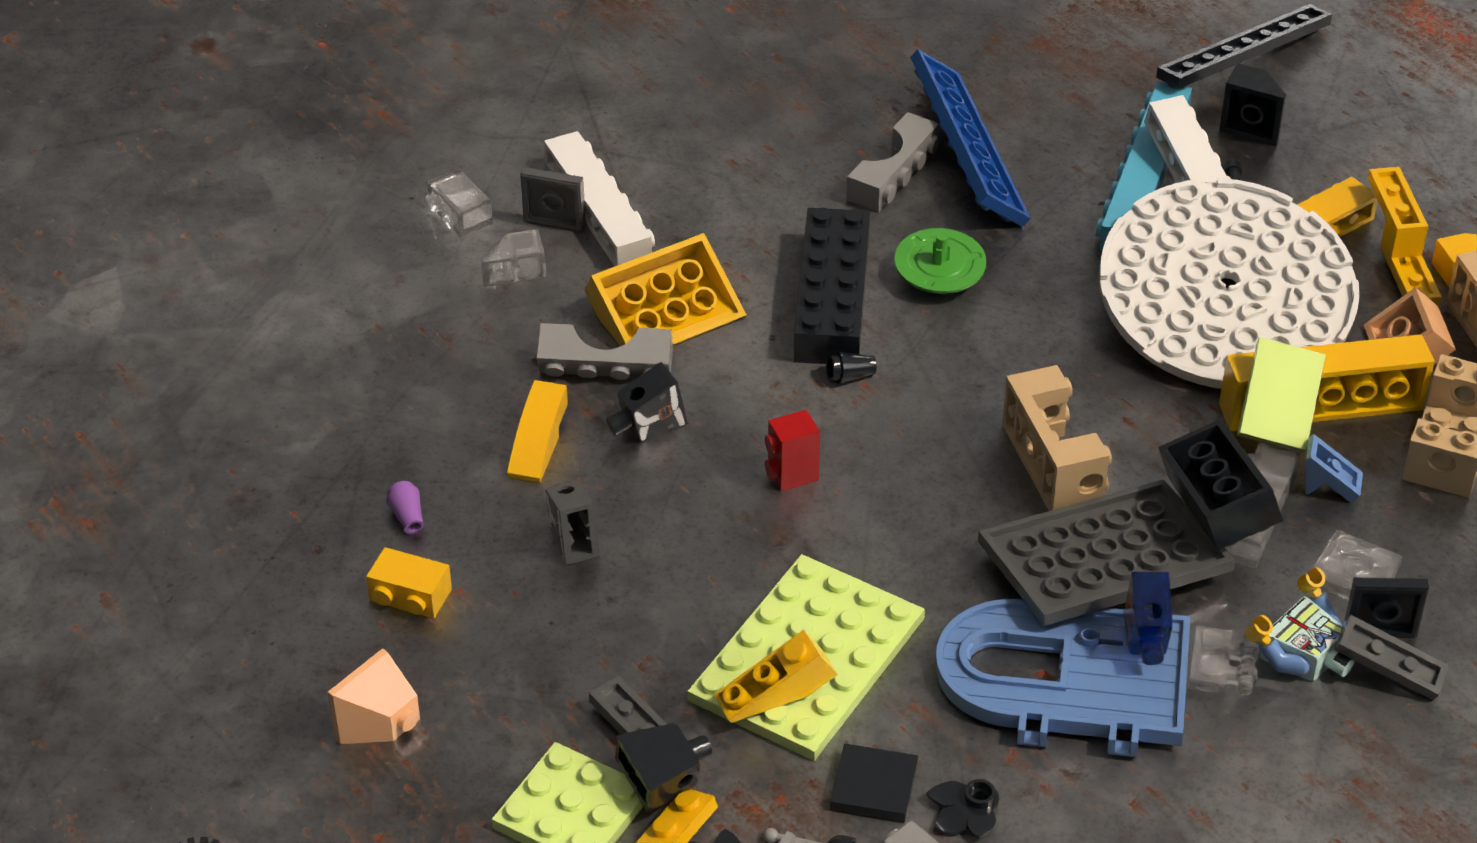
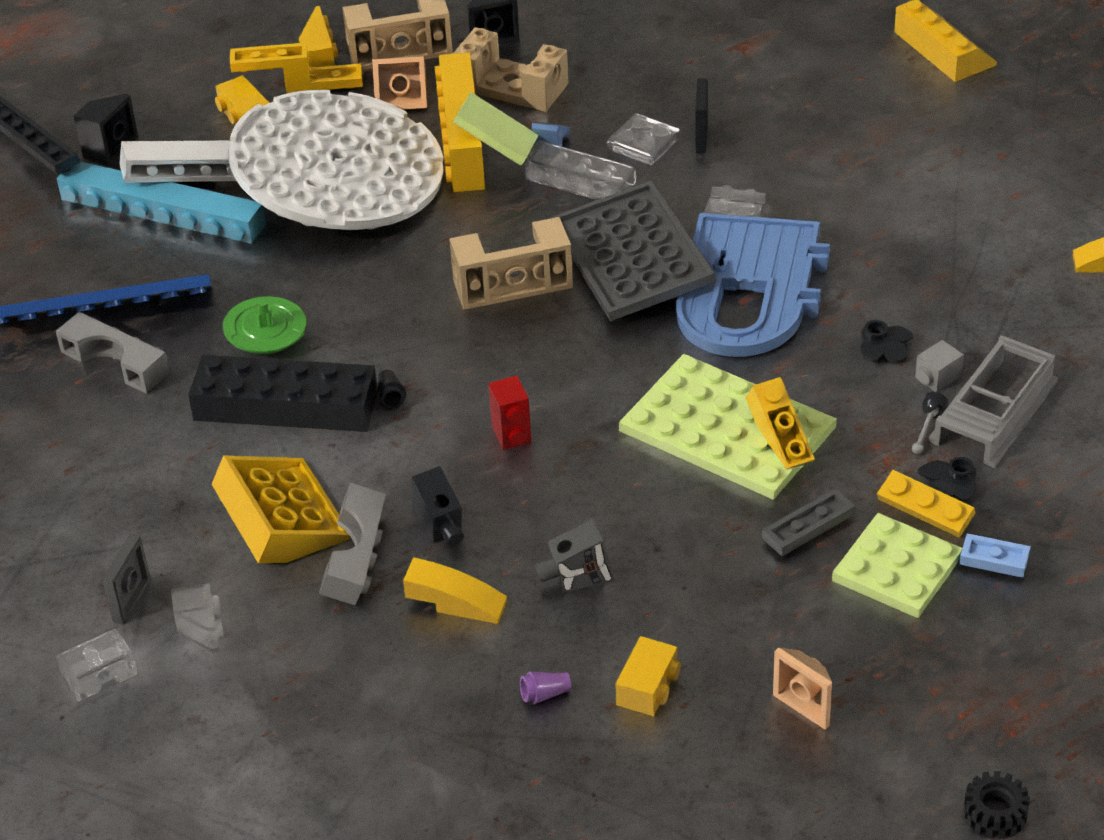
camera: 85 degrees left, 0 degrees up
white brick [544,131,655,266] -> none
black torso [615,723,712,813] -> none
black tile [830,743,918,822] -> none
clear blue torso [1123,572,1173,665] -> none
black brick [1158,419,1283,550] -> none
torso [1245,567,1355,681] -> none
dark grey plate [1334,615,1449,700] -> none

